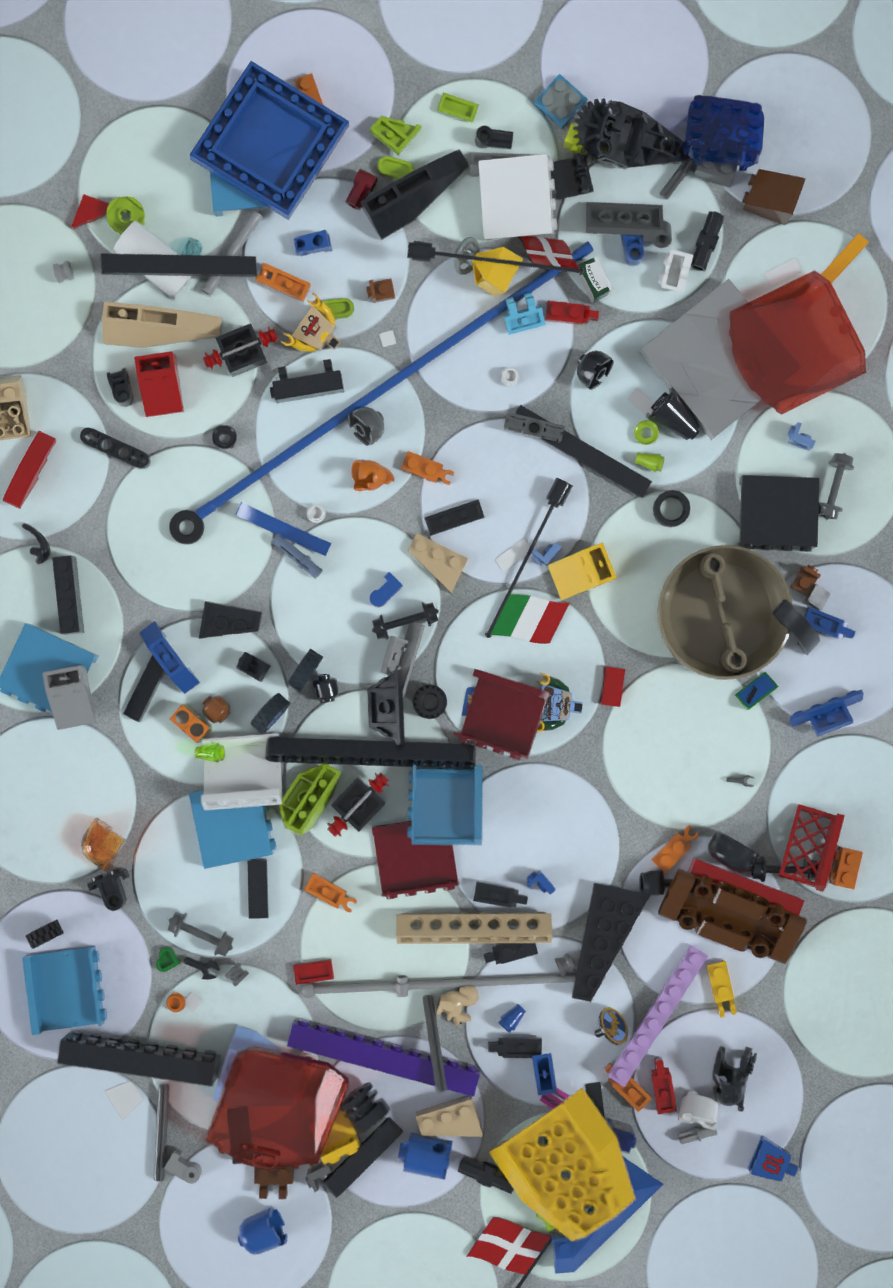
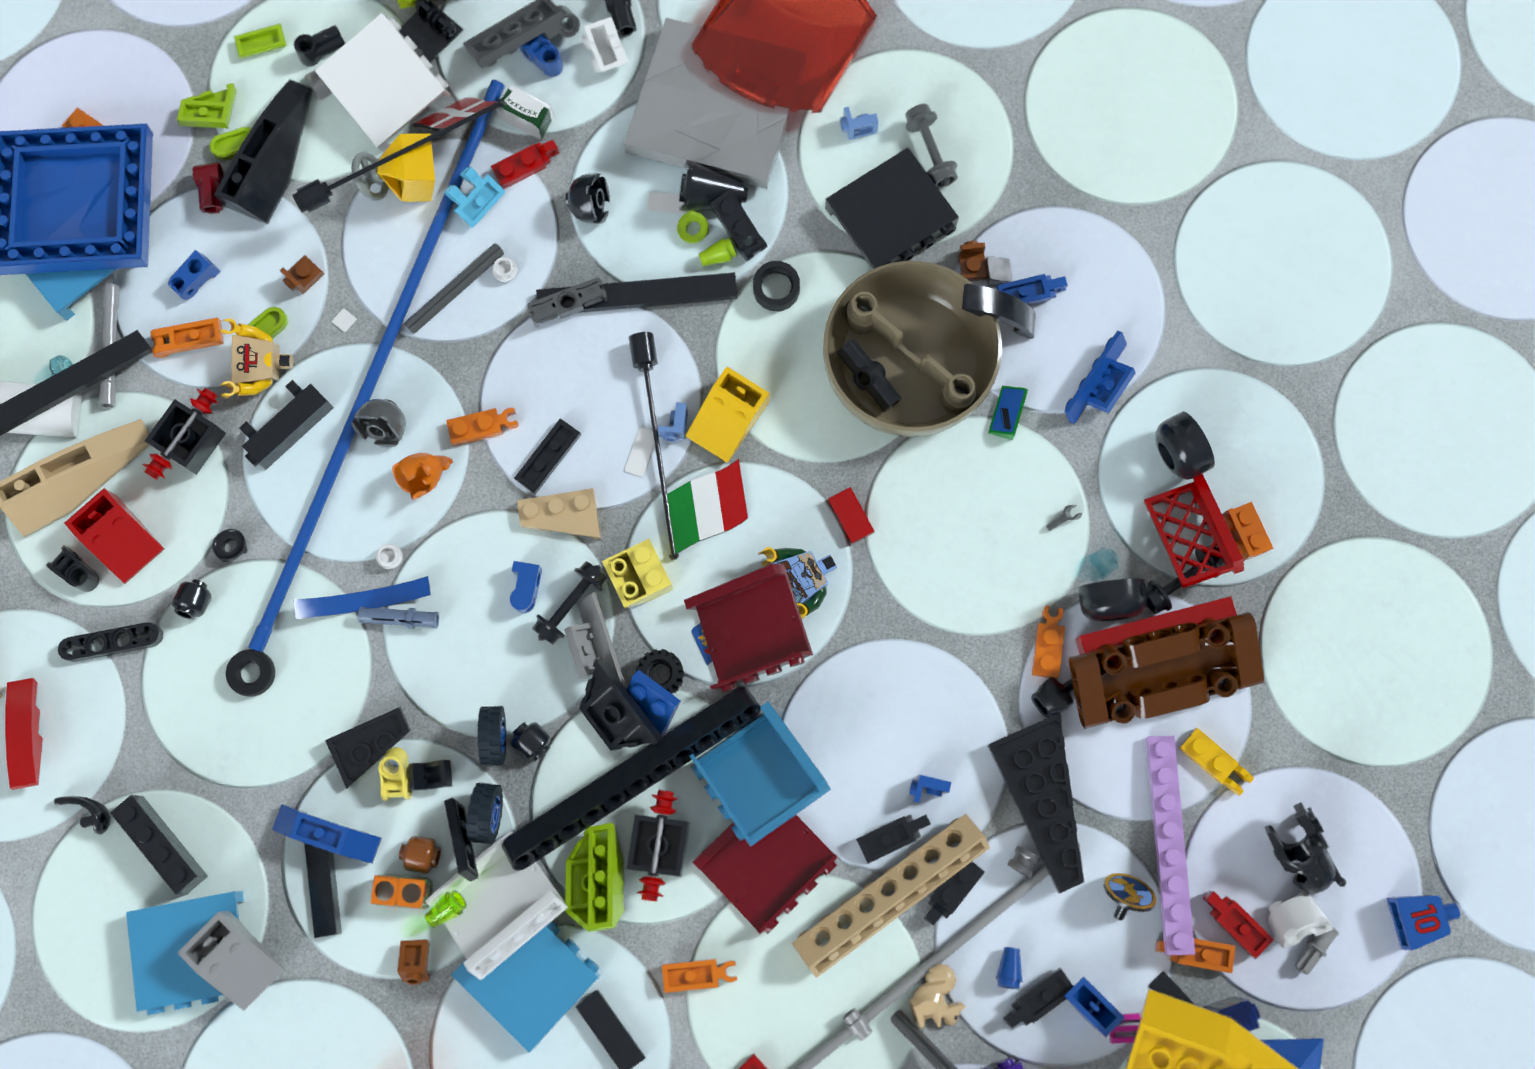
camera: 35 degrees left, 10 degrees down
none -> black head [171,579,212,620]
none -> light yellow piece [379,747,412,801]
none -> dark orange bracket [397,939,430,985]
none -> dark grey axle [405,243,504,334]
none -> black tile [444,797,479,882]
none -> light yellow slope [602,539,674,608]
none -> blue wing [627,670,681,736]
none -> black plate [708,188,768,262]
none -> black piece [837,339,902,412]
none -> clear light blue plate [1088,547,1119,579]
none -> black piece [1155,411,1215,480]

